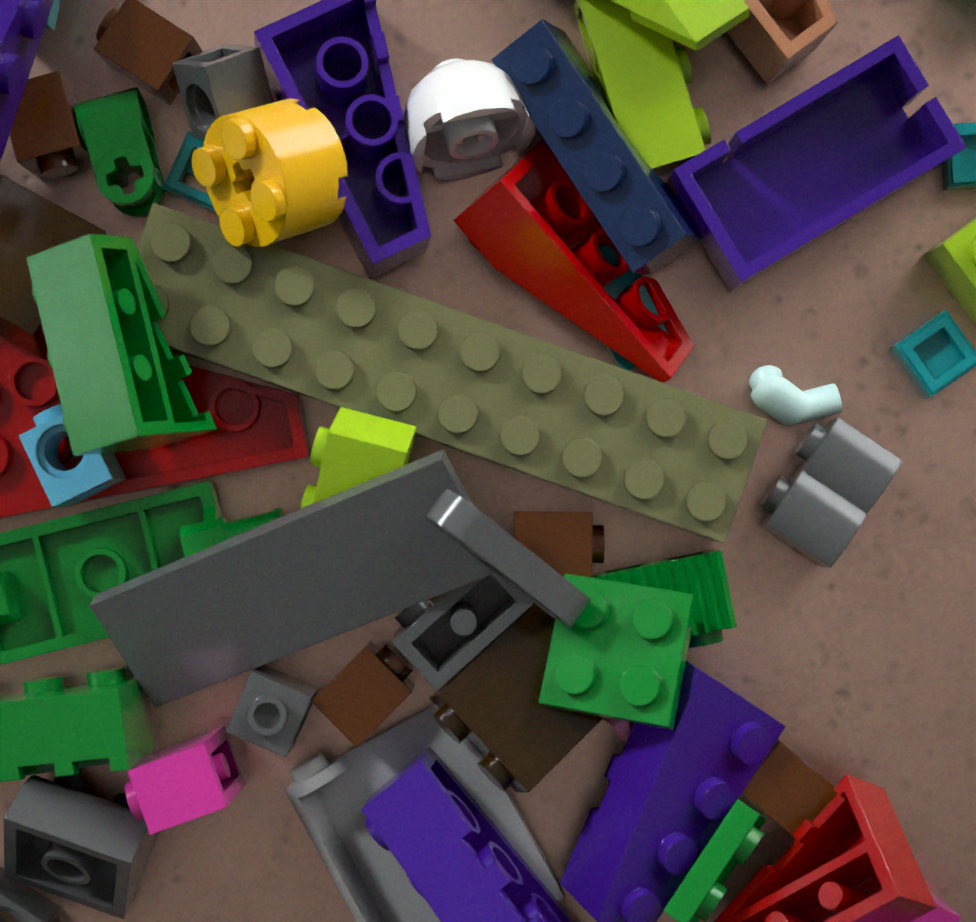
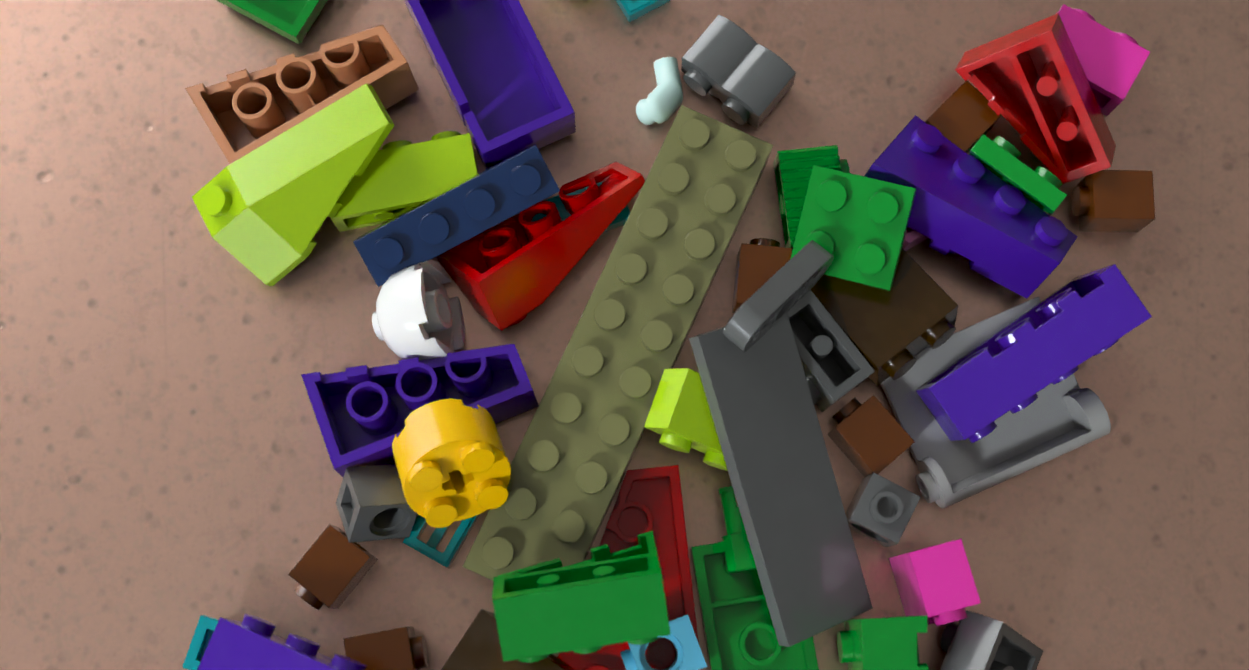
camera: 90 degrees left, 10 degrees down
green piece [74,87,166,218] -> none

